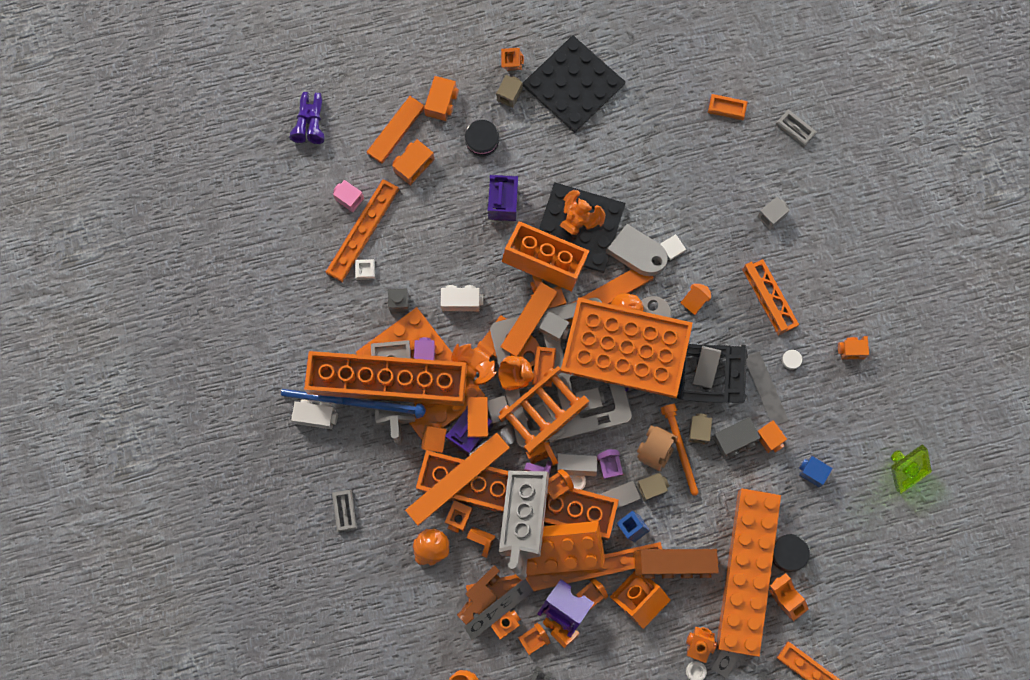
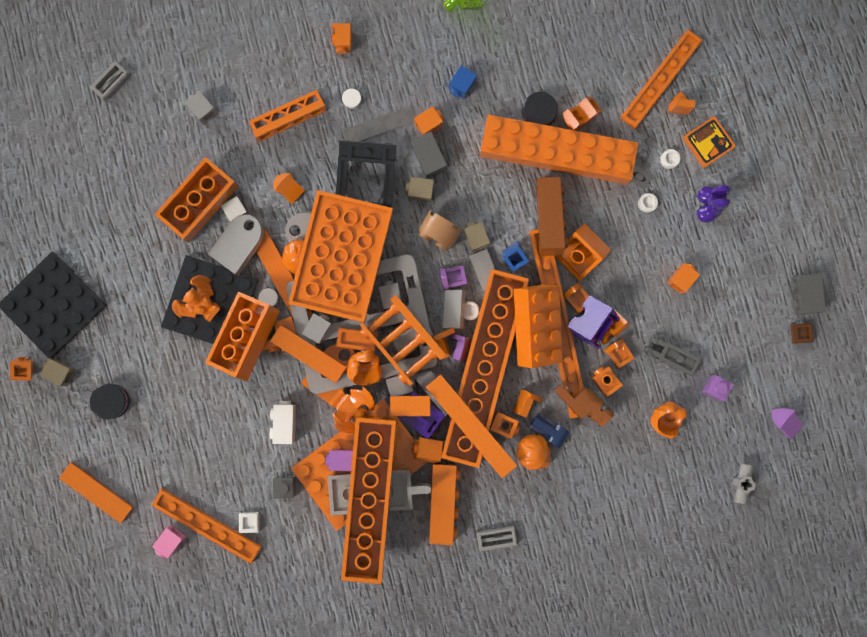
camera: 90 degrees left, 10 degrees up
blue bar [281,389,426,418] -> none
dark purple piece [289,92,324,144] -> none
white brick [291,400,338,429] -> none
orange brick [392,139,435,186] -> none
orange brick [424,76,459,121] -> none
flat silver sticker [464,579,533,640] -> none
dark purple piece [487,175,518,221] -> none
light grey hinge [499,471,549,580] -> none
orange tile [547,469,574,501] -> none
orange piece [660,403,698,496] -> none
orange brick [686,627,717,663] -> none
light grey tile [693,346,721,388] -> none
orange tile [707,94,748,120] -> none
none -> orange brick [154,157,239,243]
none -> white tile [258,288,279,307]
none -> orange brick [429,463,460,545]
none -> dark blue piece [529,413,571,448]

